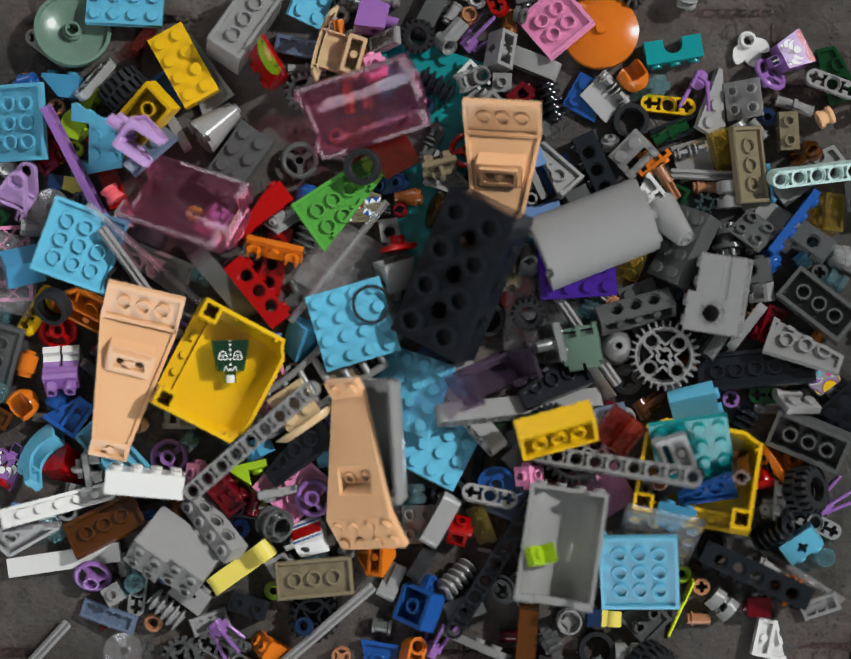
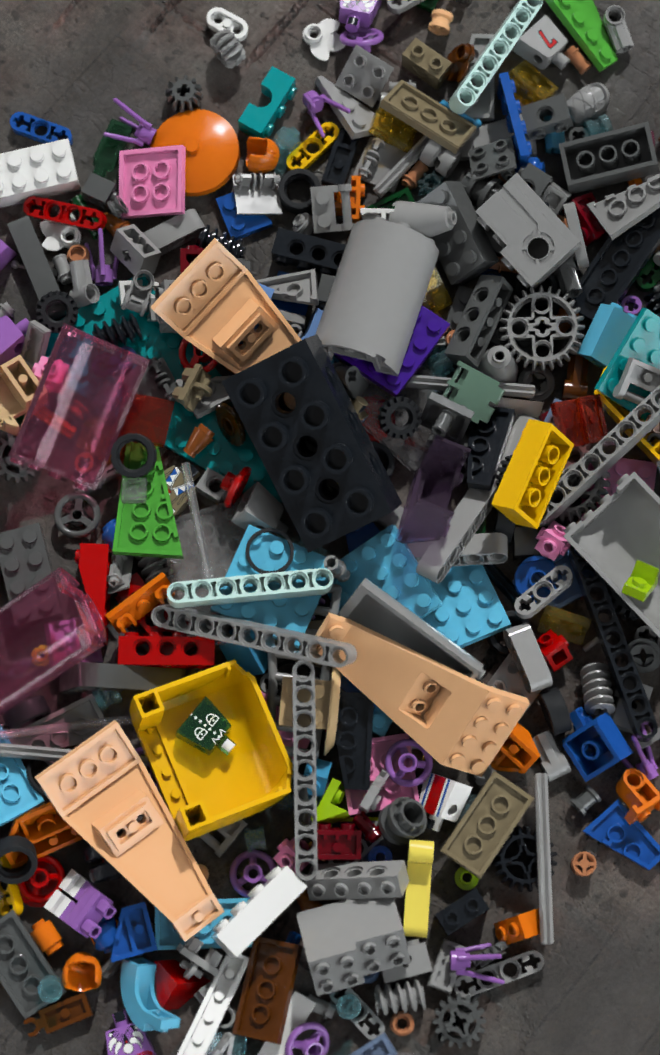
camera: 50 degrees left, 10 degrees down
light grey brick [100,579,129,608] -> none
light grey brick [265,550,295,580] -> none
dark blue plate [294,617,314,637] -> none
dark blue plate [373,173,409,195] -> none
dark red pin [393,203,408,219] -> none
clear light blue wheel [407,483,427,504] -> none
light grey brick [492,72,512,95] -> none
dark green pin [650,118,689,147] -> none
nougat axle [652,163,681,200] -> none
dark blue plate [757,108,776,127] -> none
light grey pin [774,95,814,118] -> none
none -> clear plate [121,478,147,503]
none -> light grey beam [151,604,357,668]
none -> light aqua beam [167,568,334,608]
none -> light grey pin [324,555,350,582]

